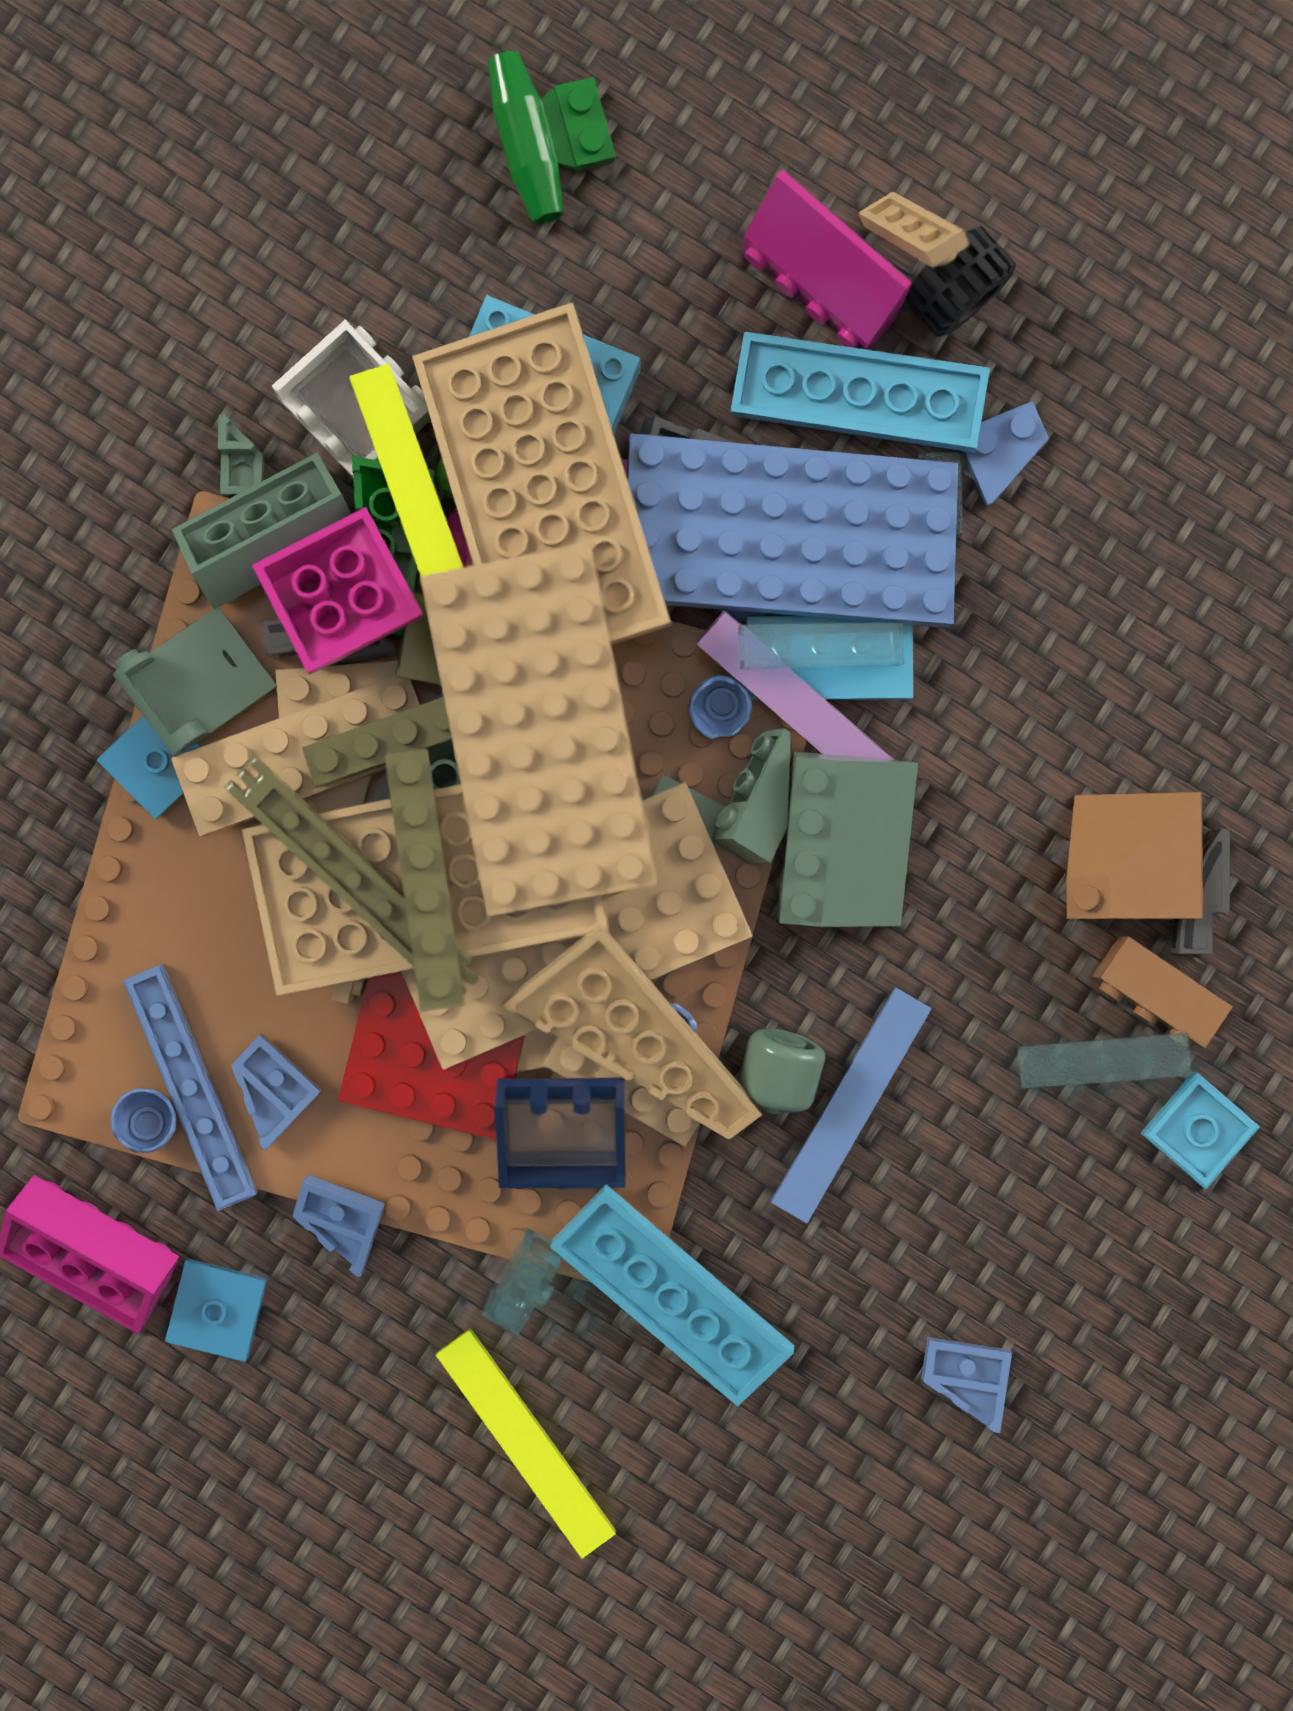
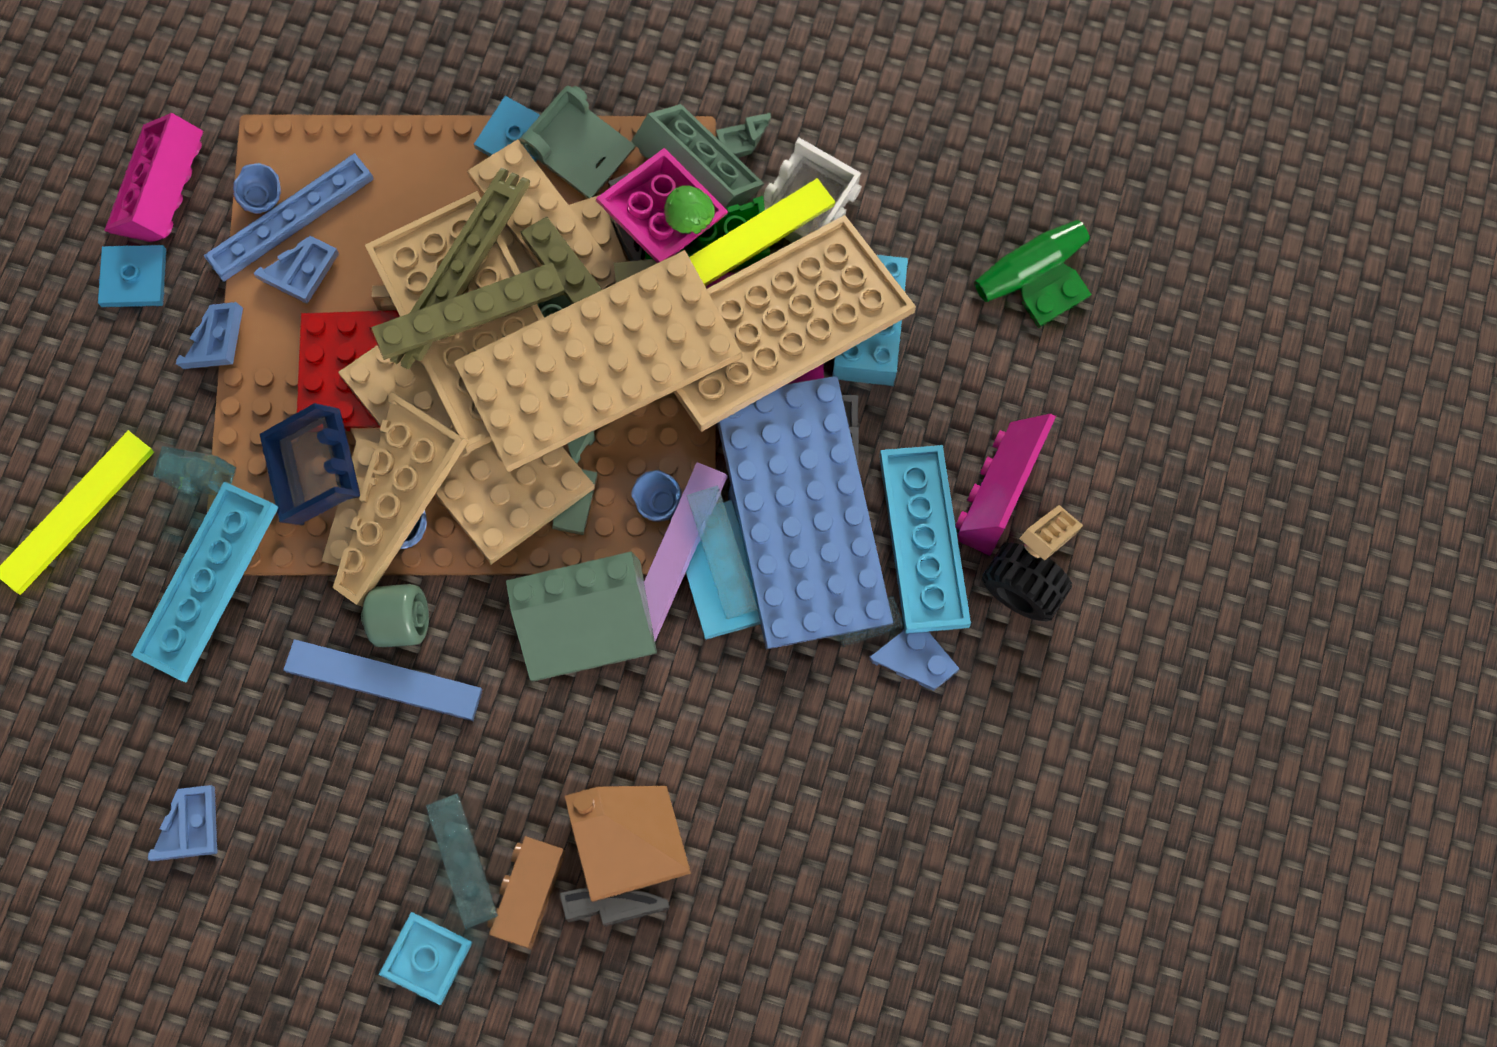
camera: 70 degrees right, 15 degrees down
sand green slope [712,728,791,863] -> none
none -> bright green hair [664,186,715,234]

